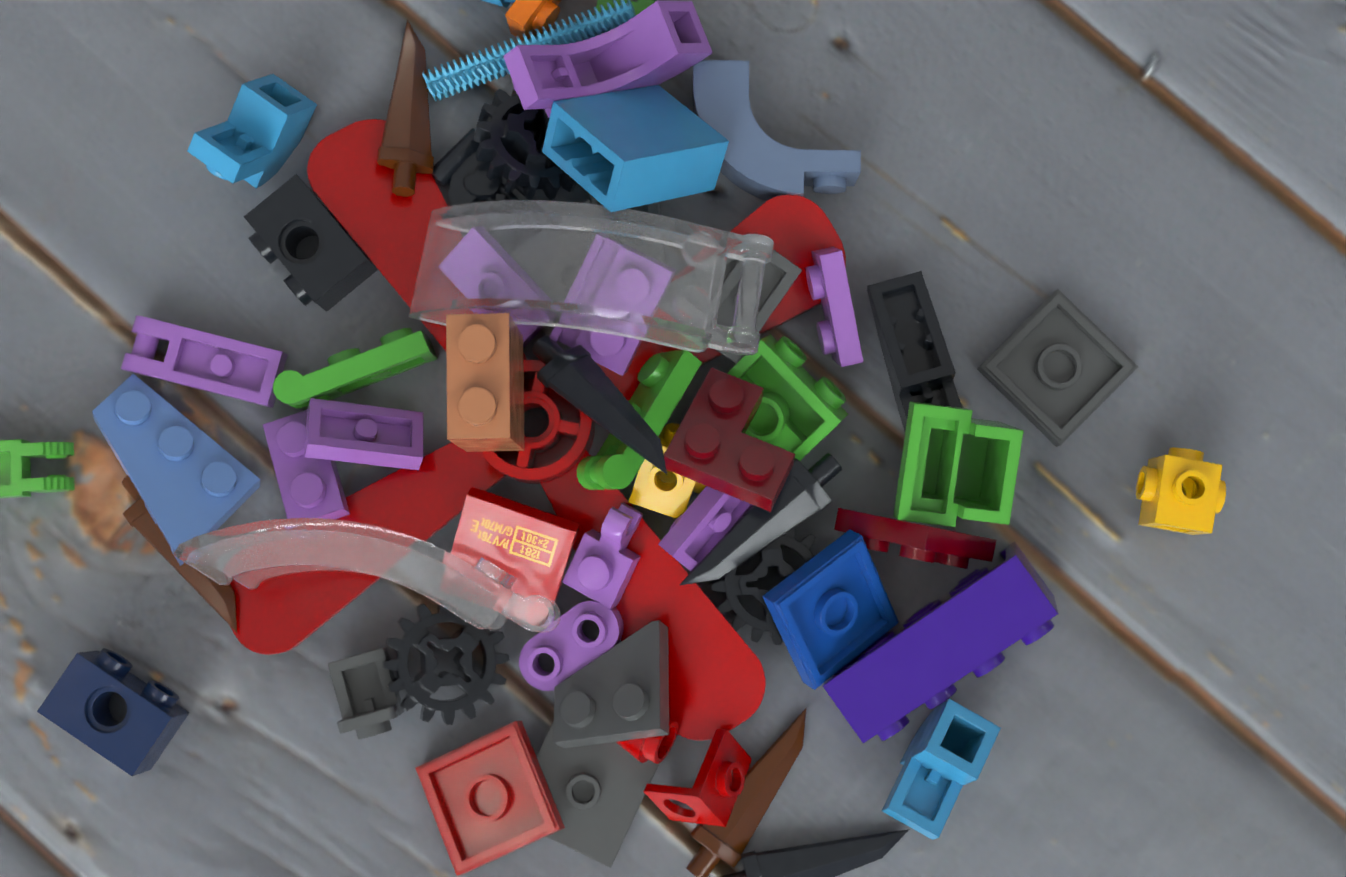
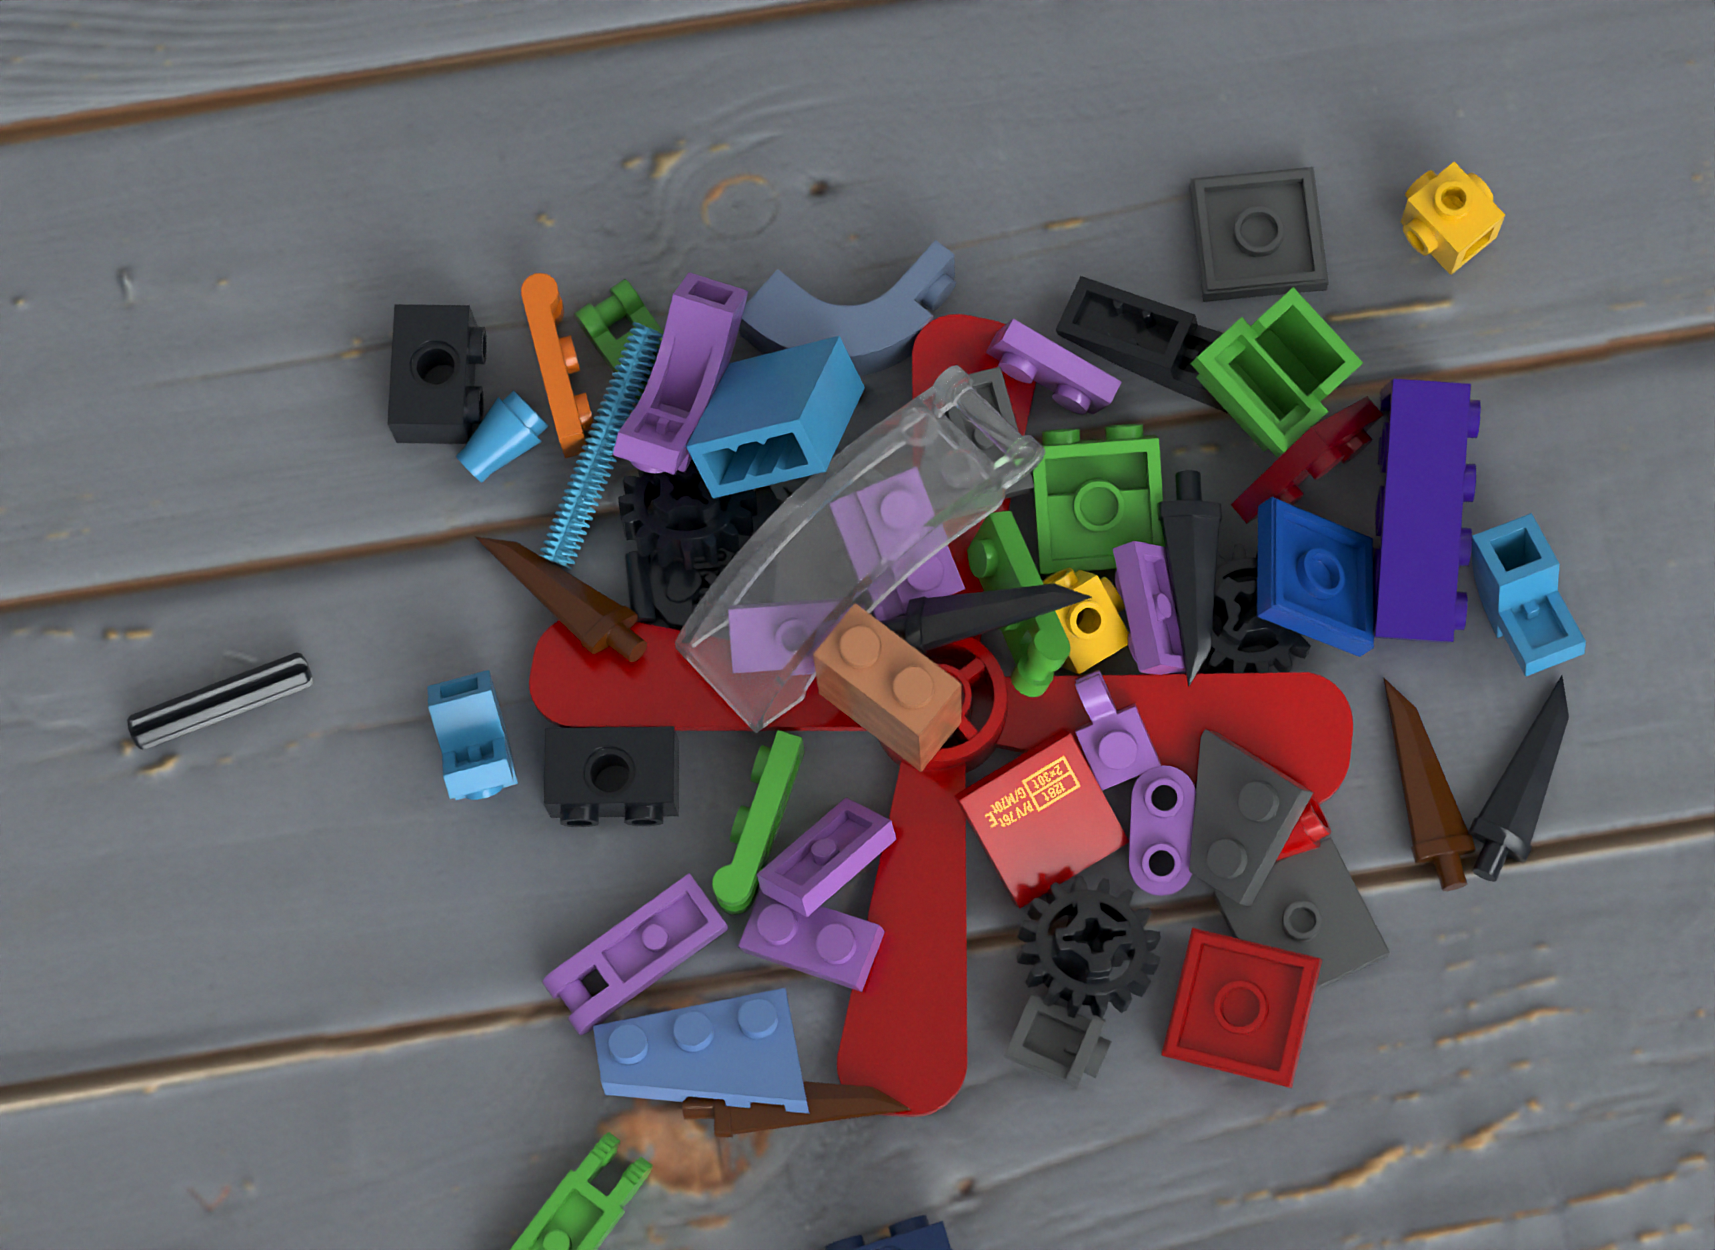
camera: 45 degrees left, 10 degrees down
clear windscreen [173,518,561,633] -> none
red bracket [644,729,752,827] -> none
dark red plate [664,367,795,512] -> none

